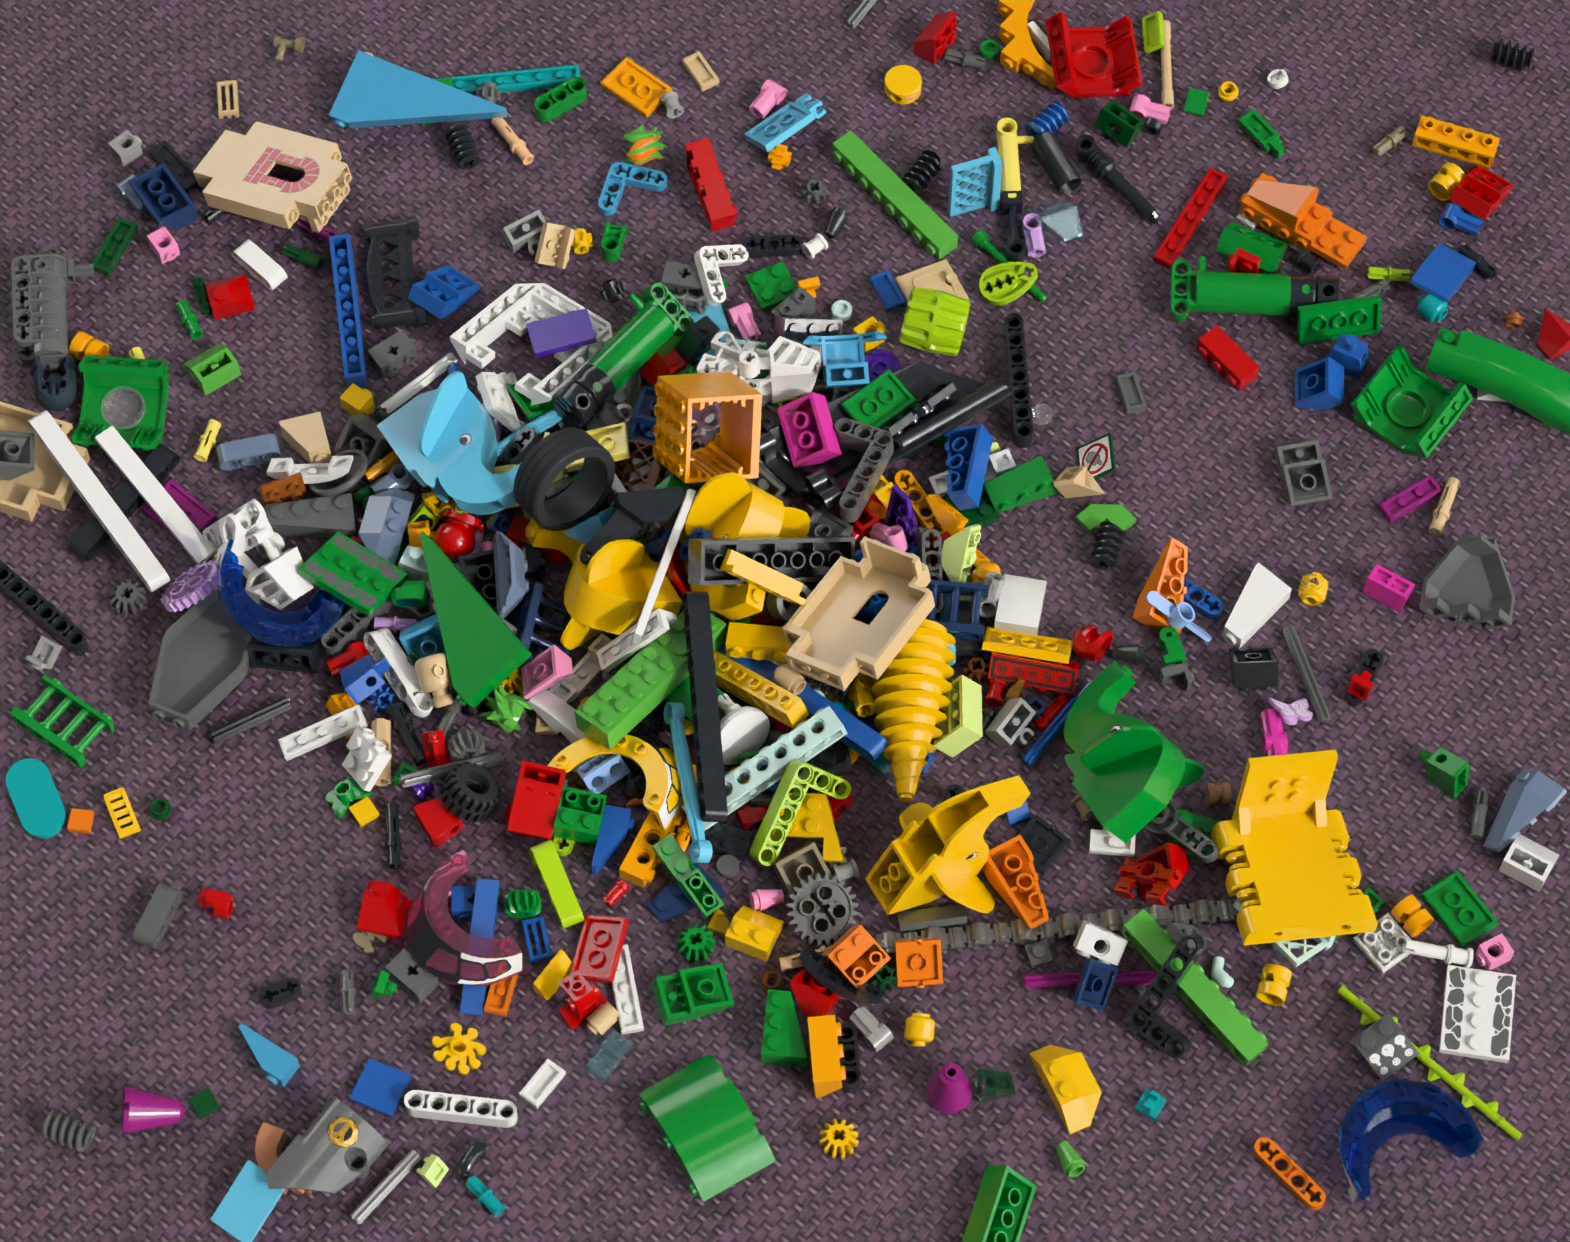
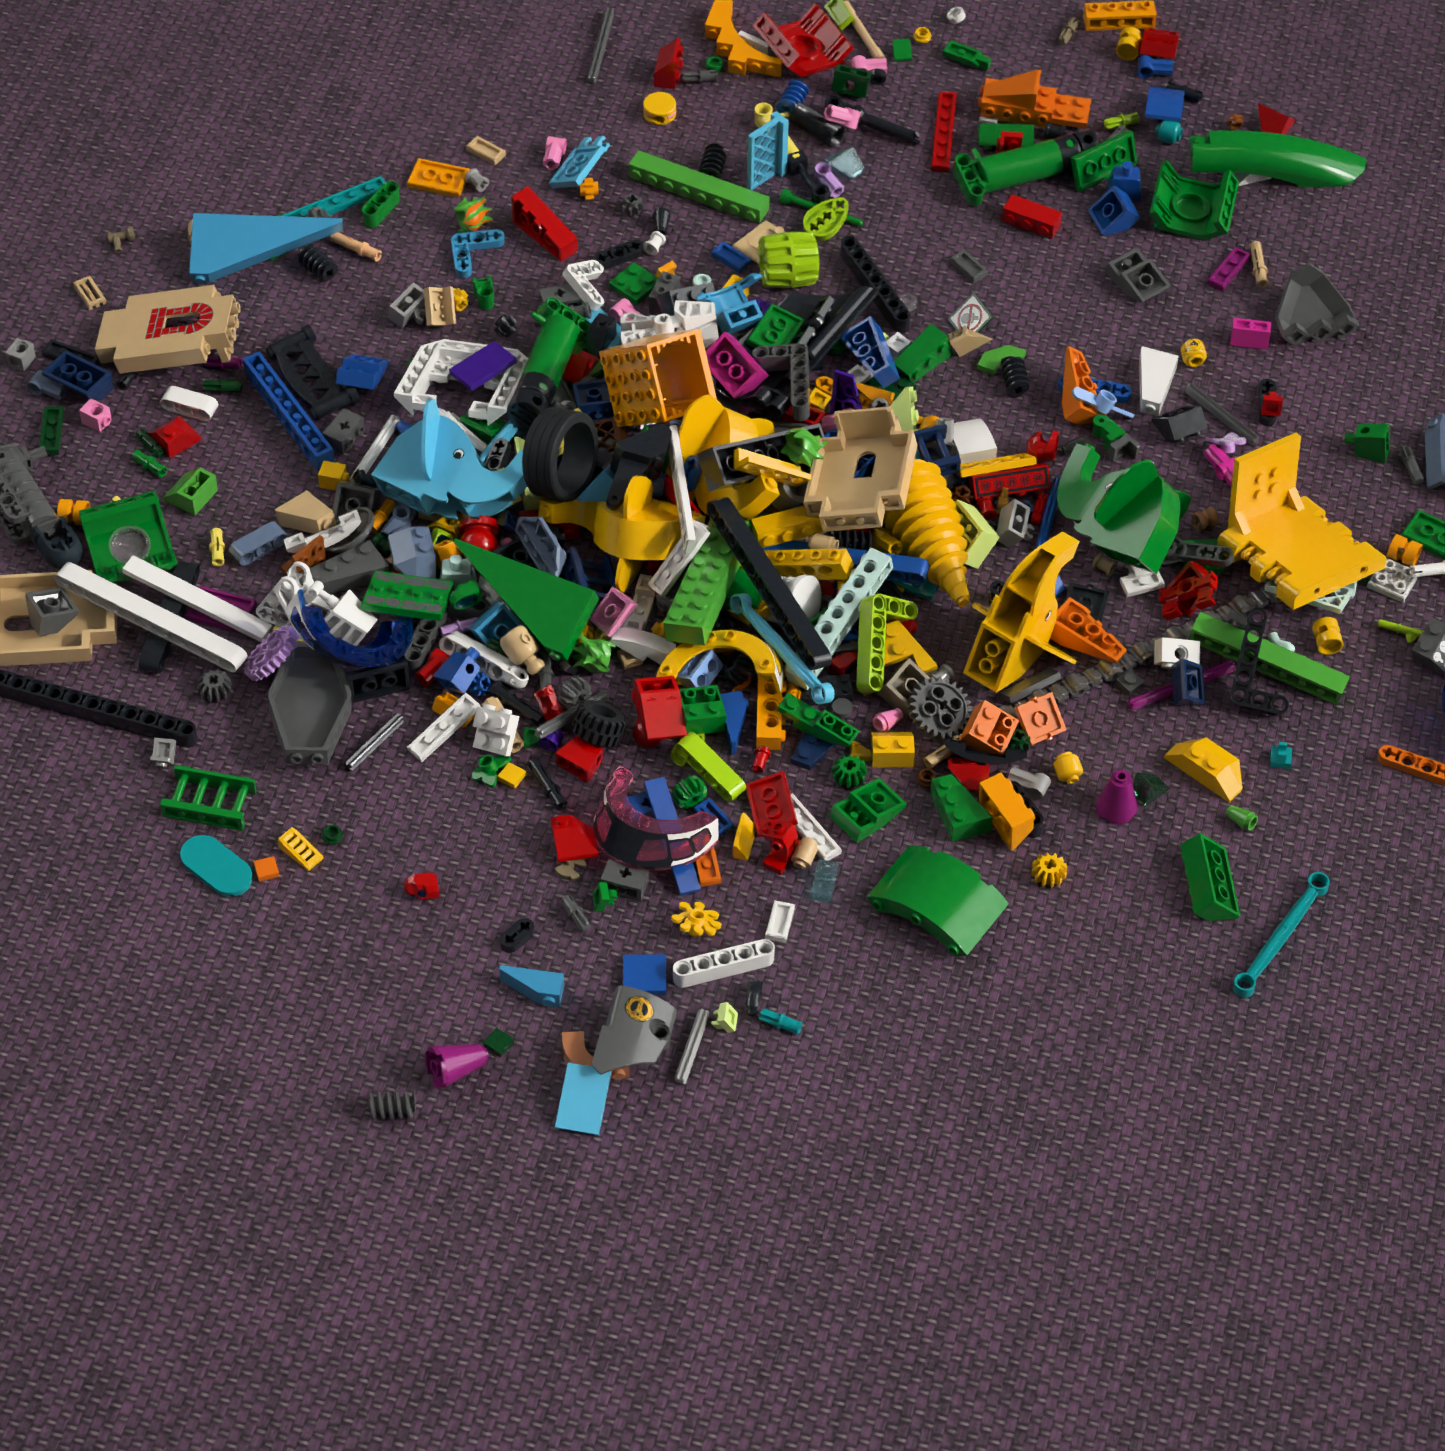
camera: 25 degrees left, 10 degrees down
dark grey beam [133,883,182,949] -> none
none -> bright green hair [781,428,828,469]
none -> bright pink piece [824,104,861,129]

